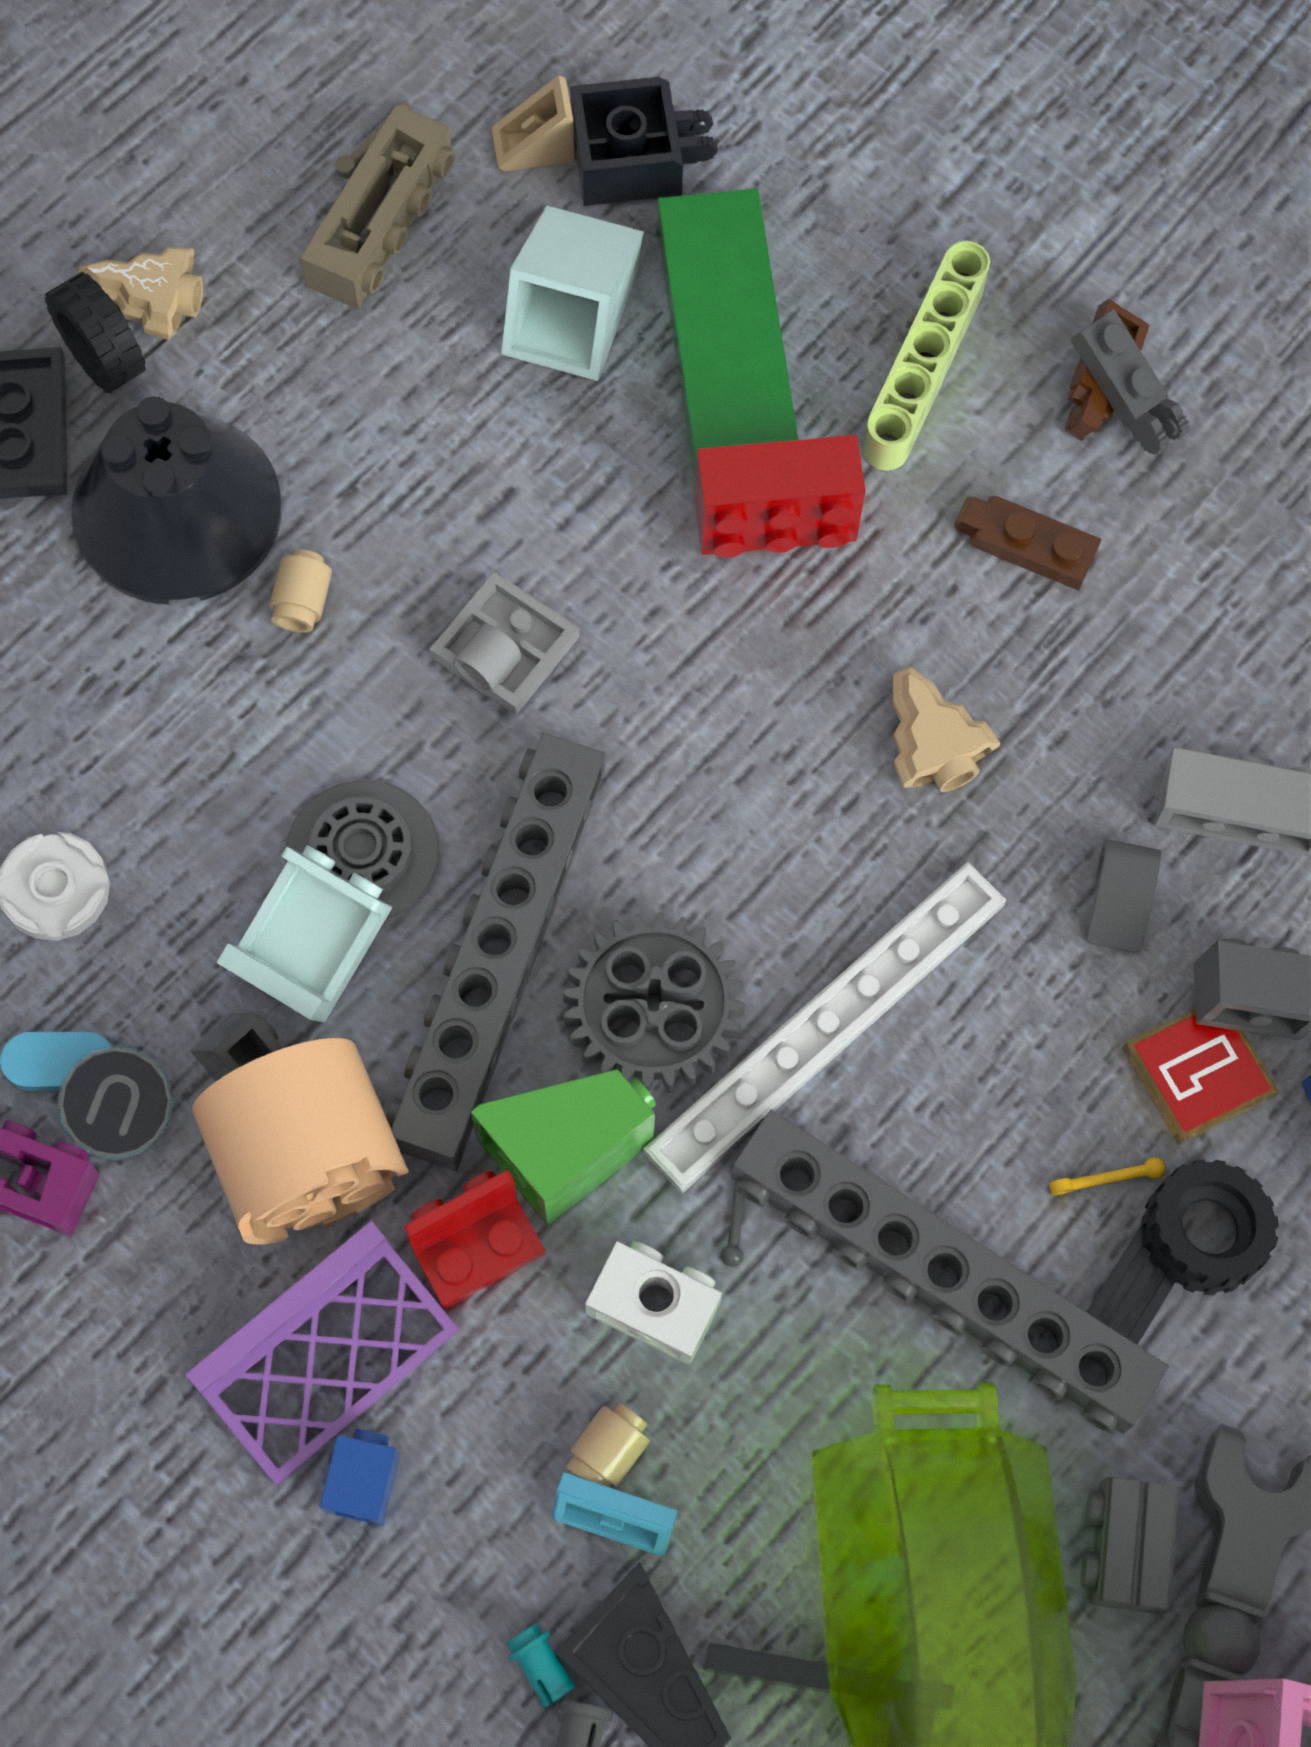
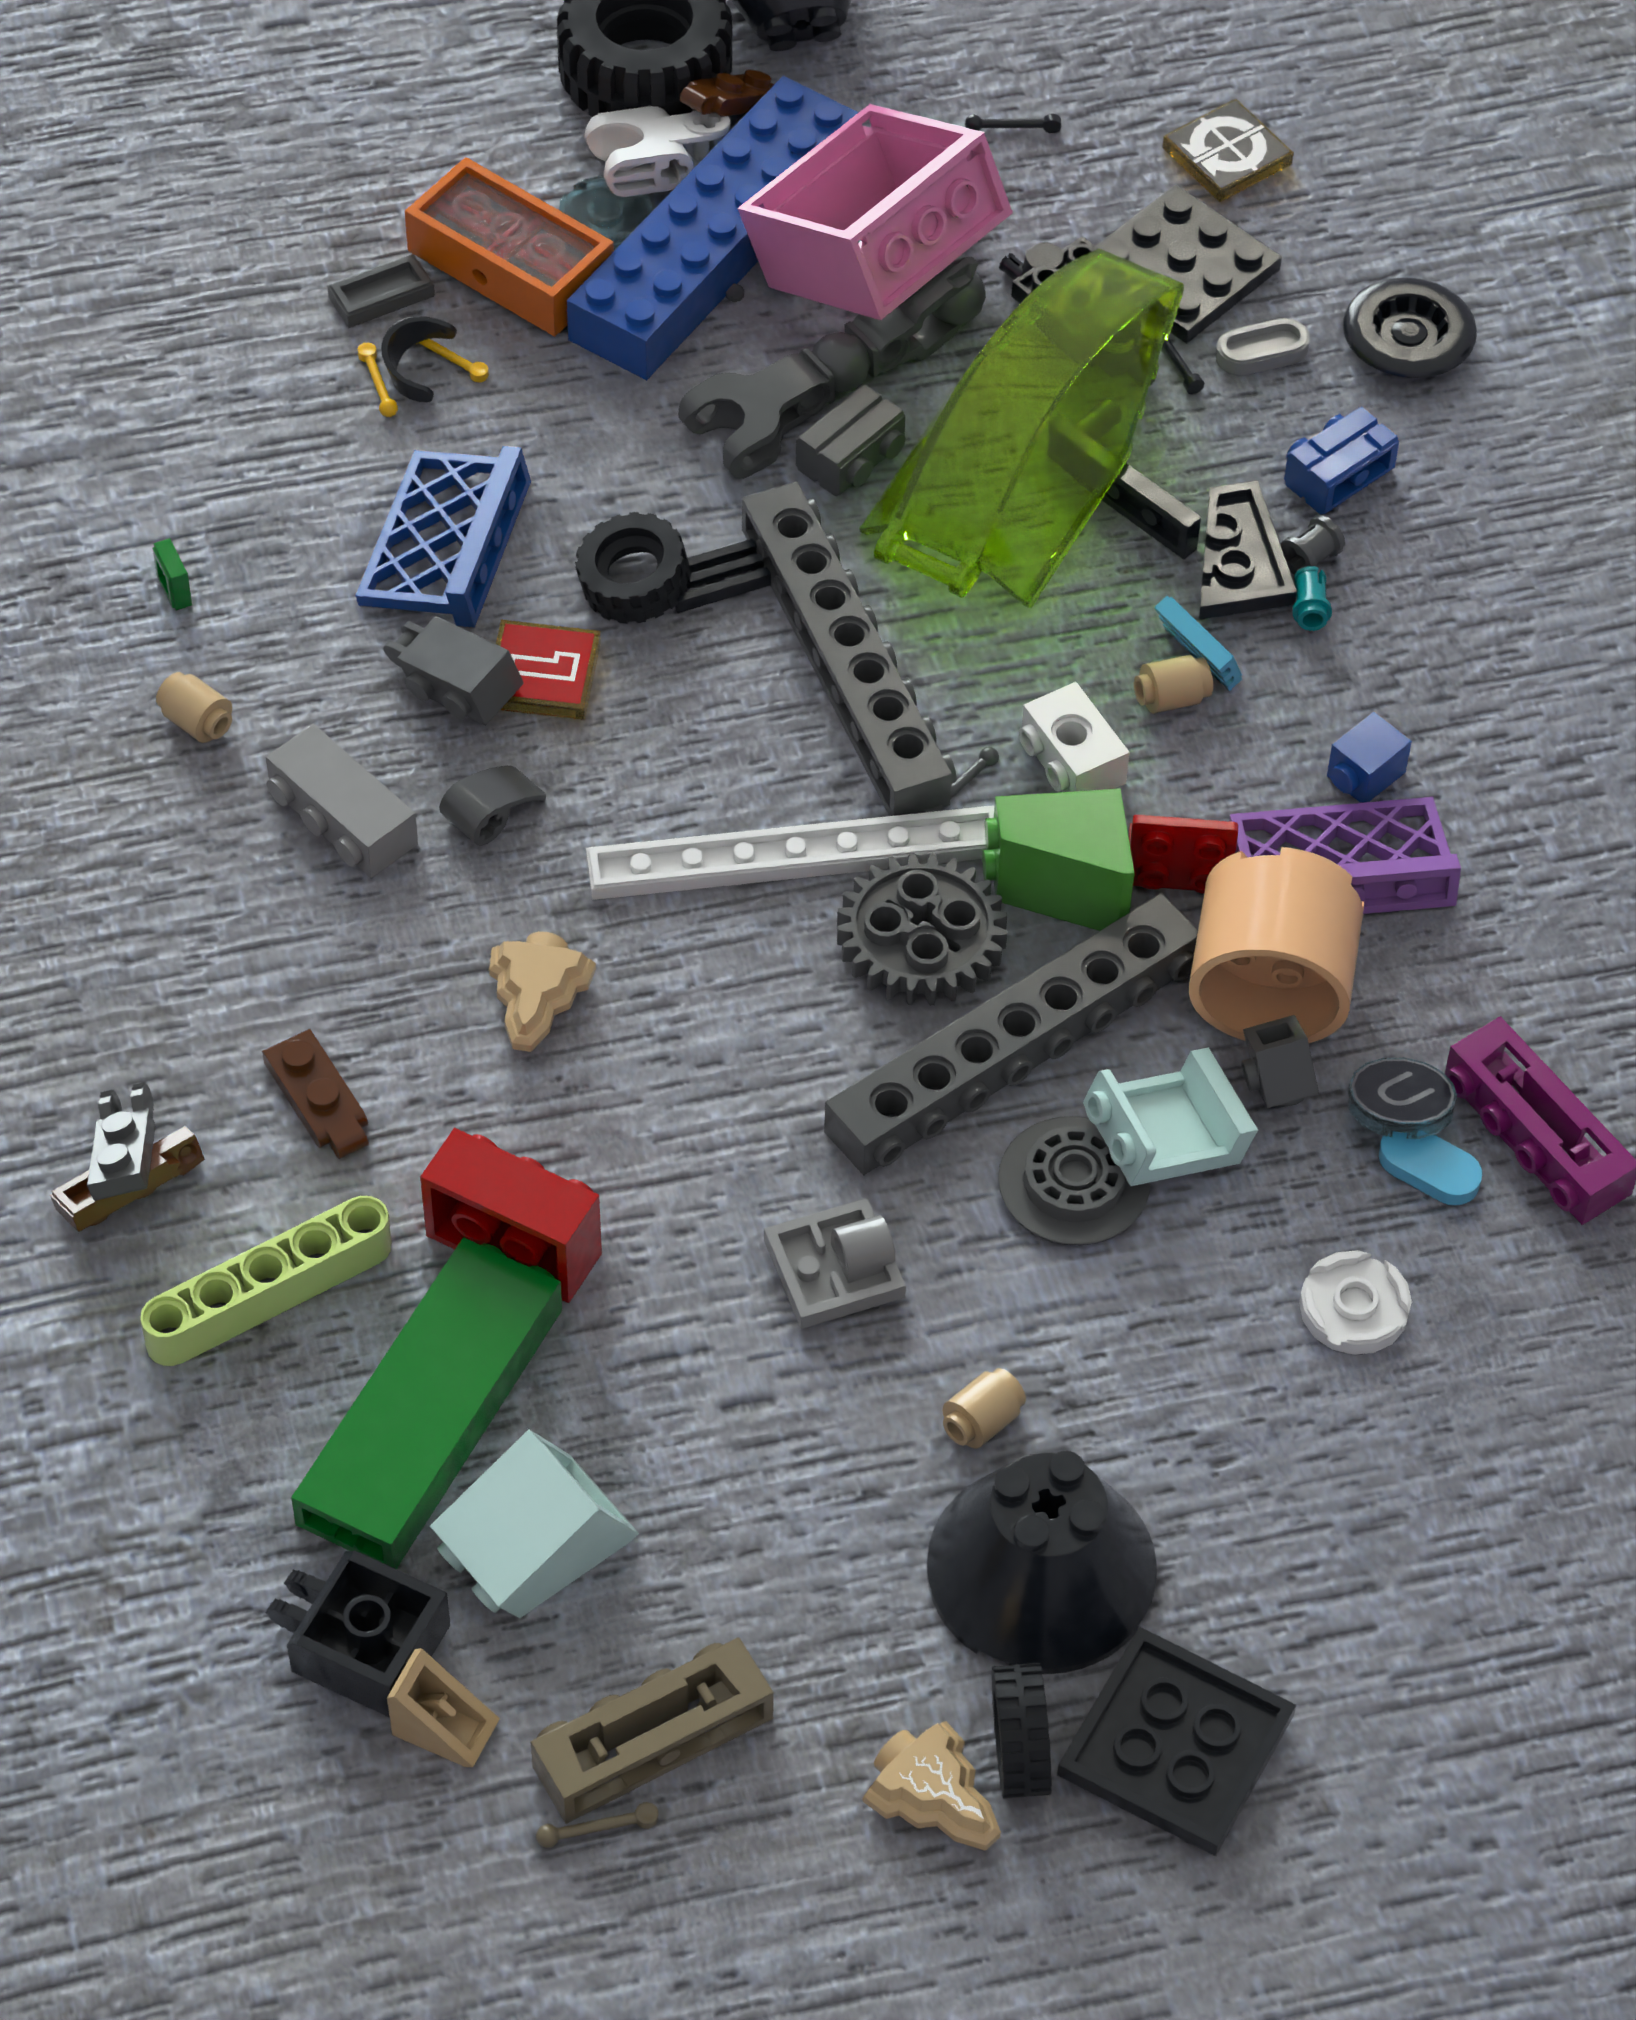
camera: 145 degrees left, 15 degrees down
yellow hinge [1049,1157,1166,1196] -> none

